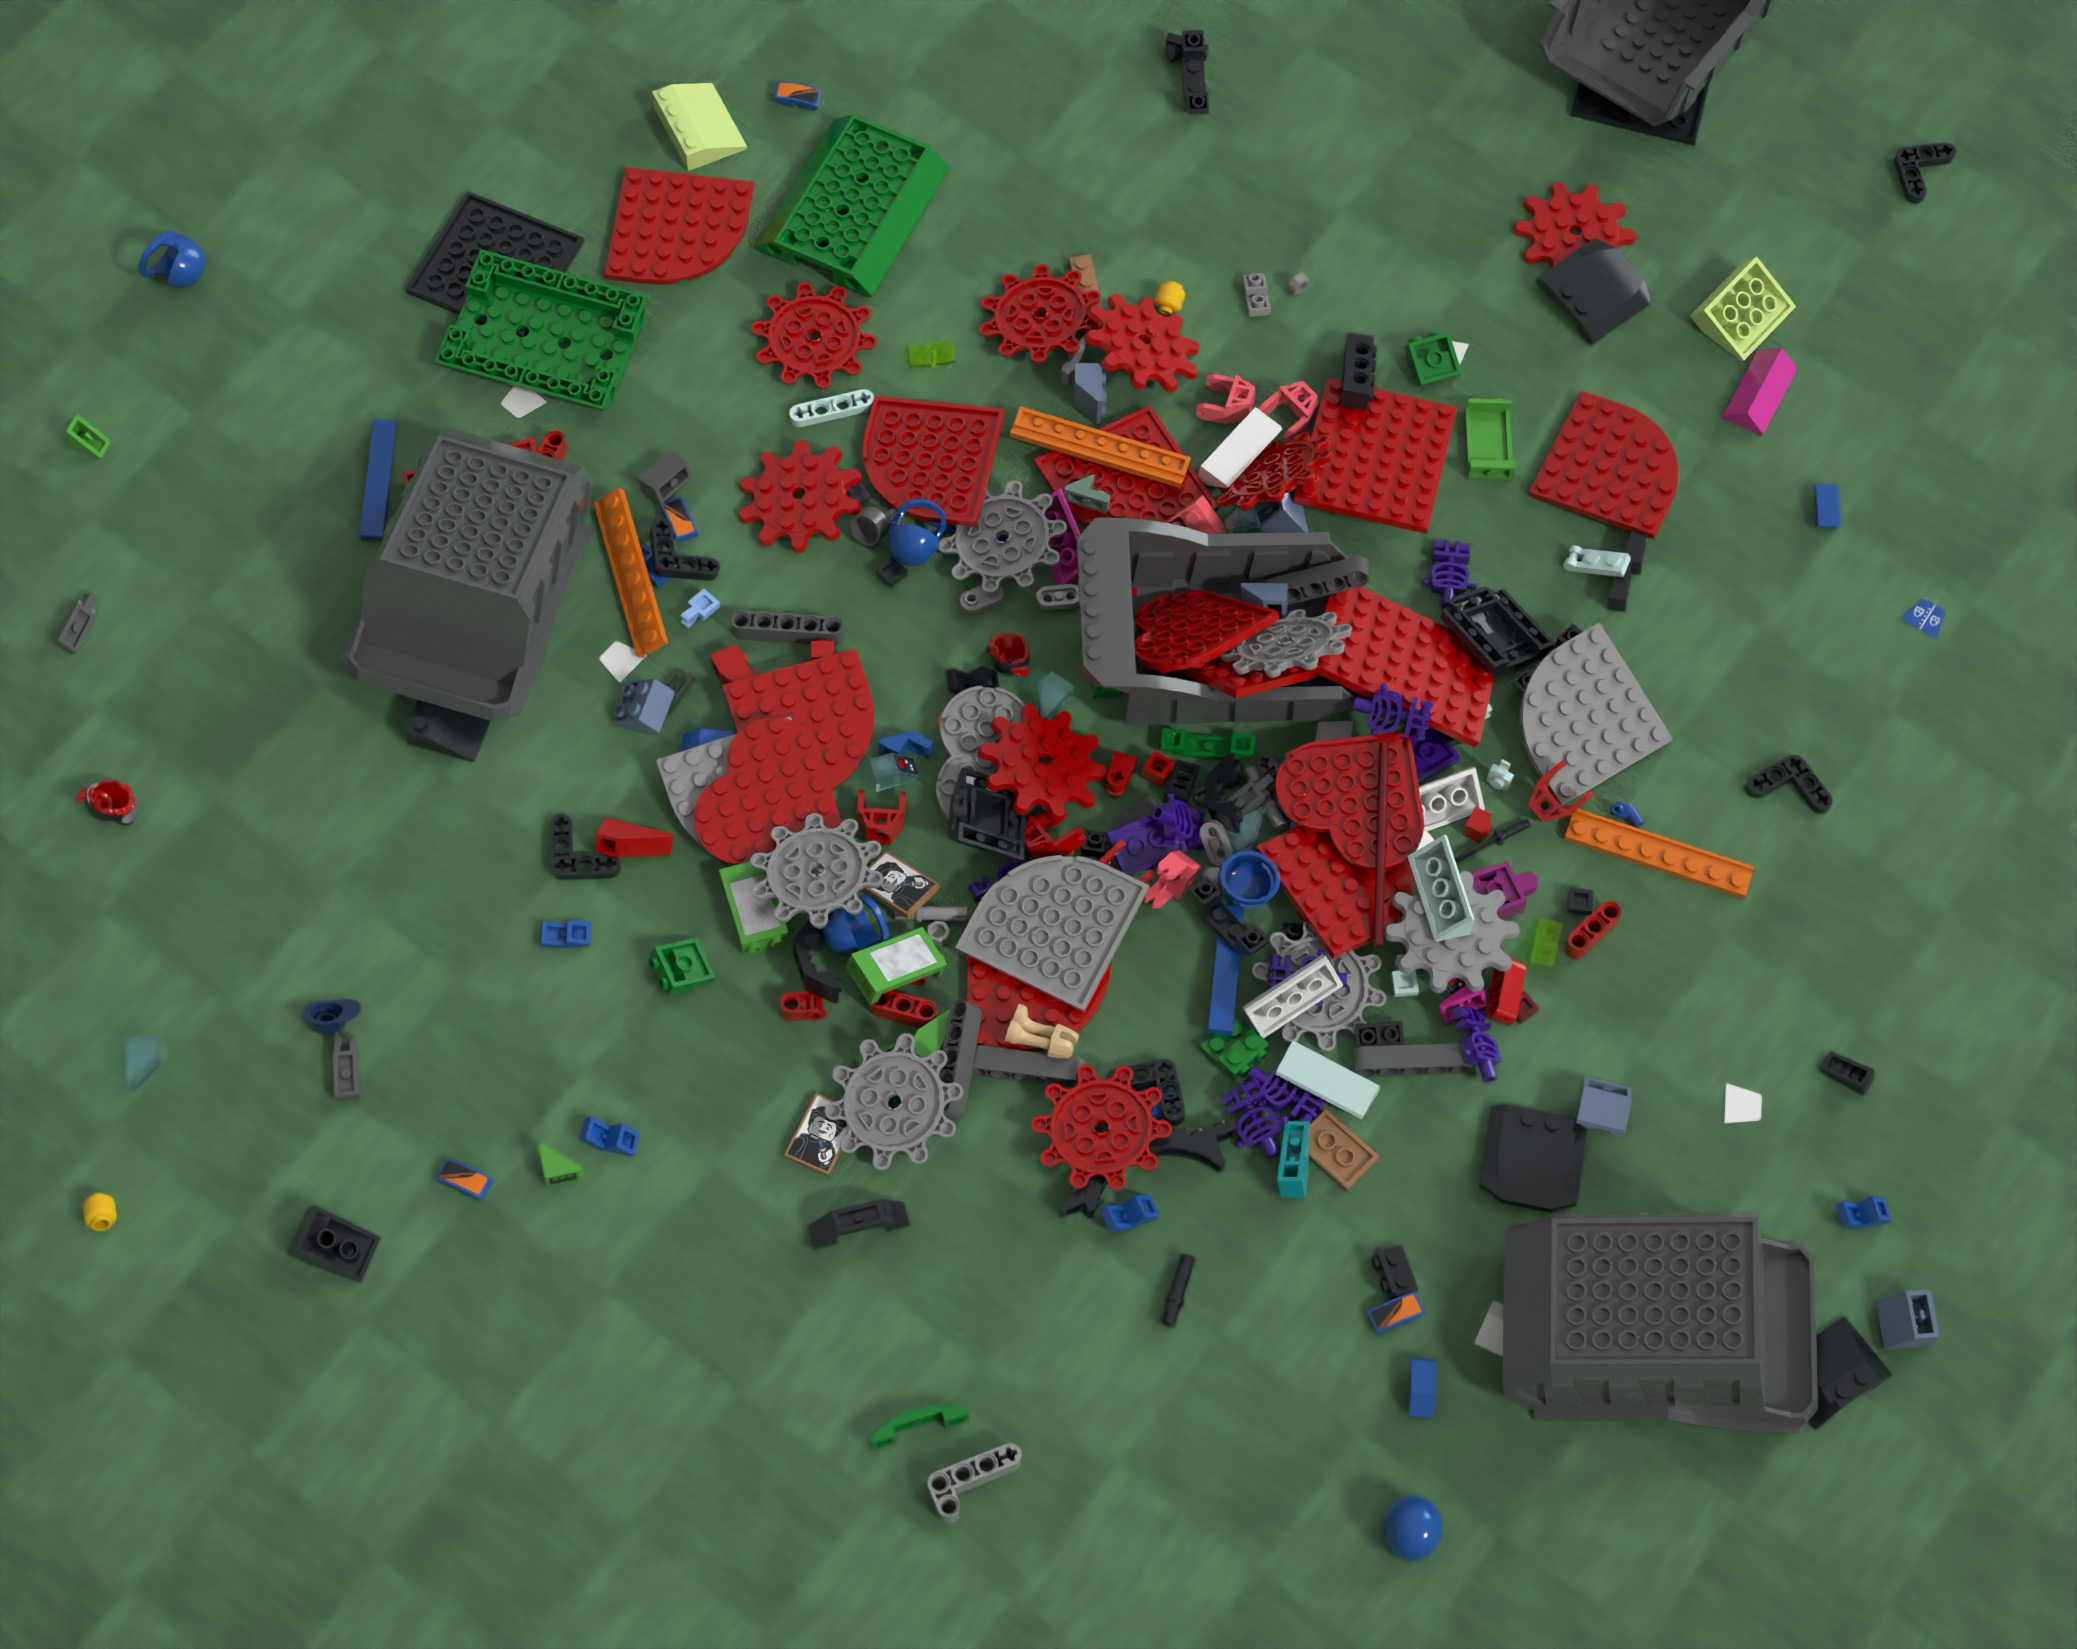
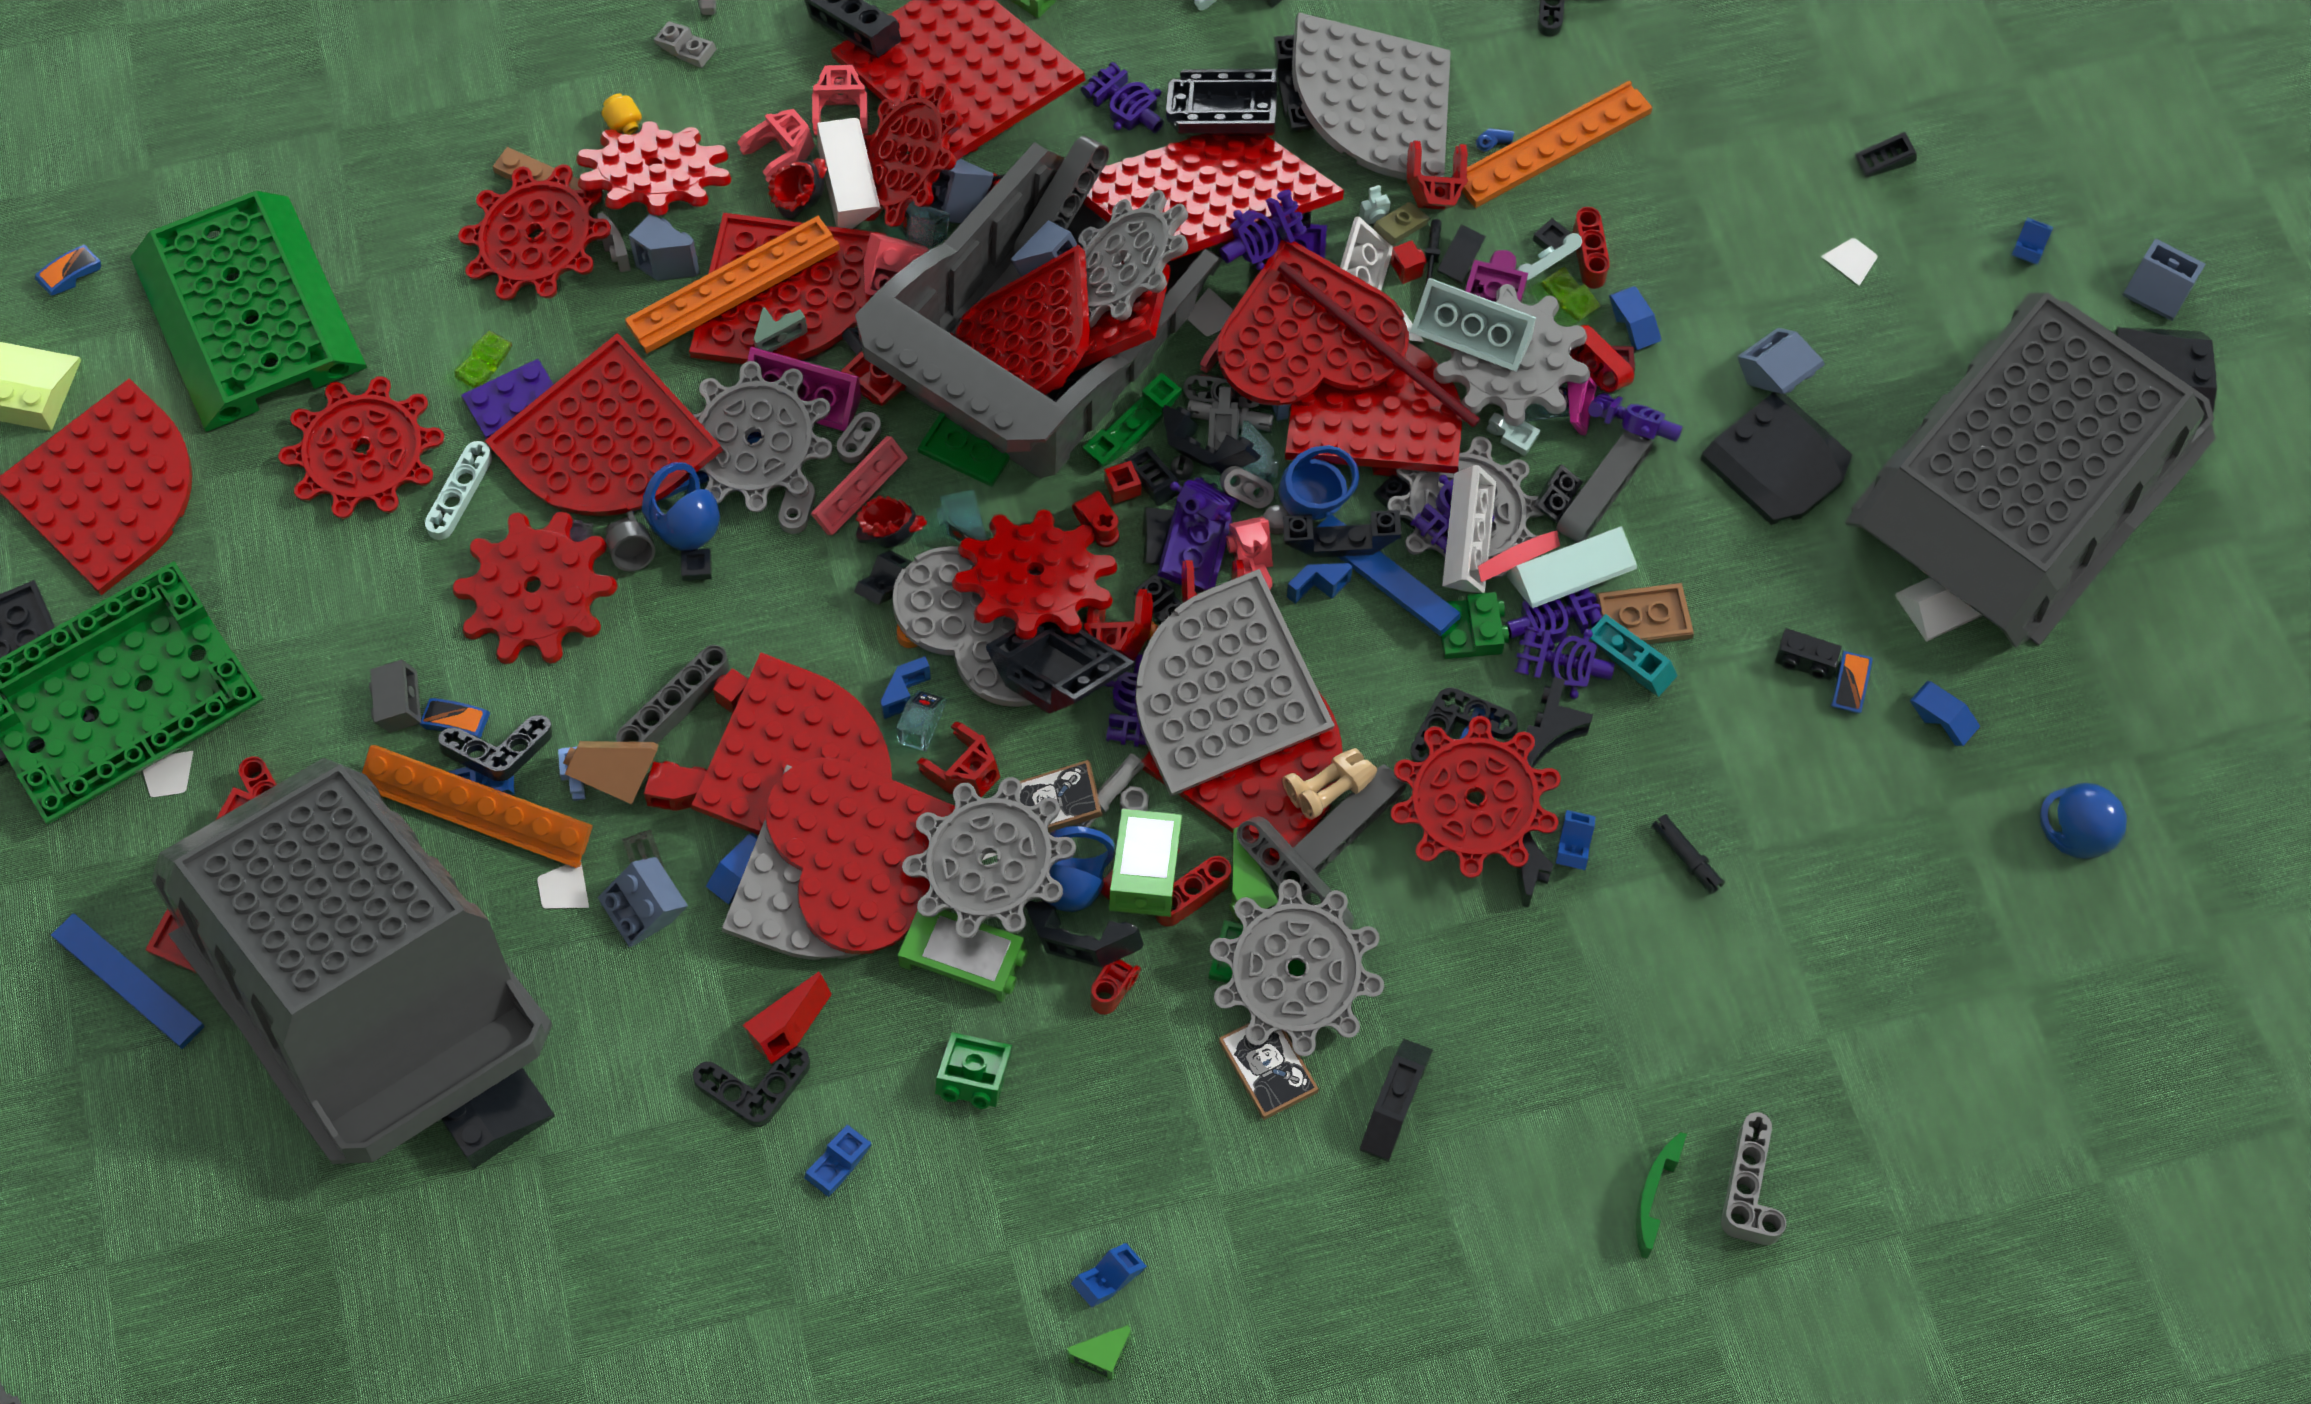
camera: 50 degrees left, 0 degrees up
none -> dark purple plate [461,359,554,439]
none -> medium nougat slope [563,741,659,804]
none -> red hair [768,158,828,220]
none -> coral plate [810,436,908,535]
none -> blue slope [1287,563,1353,604]
none -> olive plate [1373,202,1430,245]
none -> black slope [1437,224,1486,284]
none -> coral sticker [1478,530,1560,582]
none -> light aqua plate [1517,233,1582,280]
none -> blue slope [1609,286,1662,350]

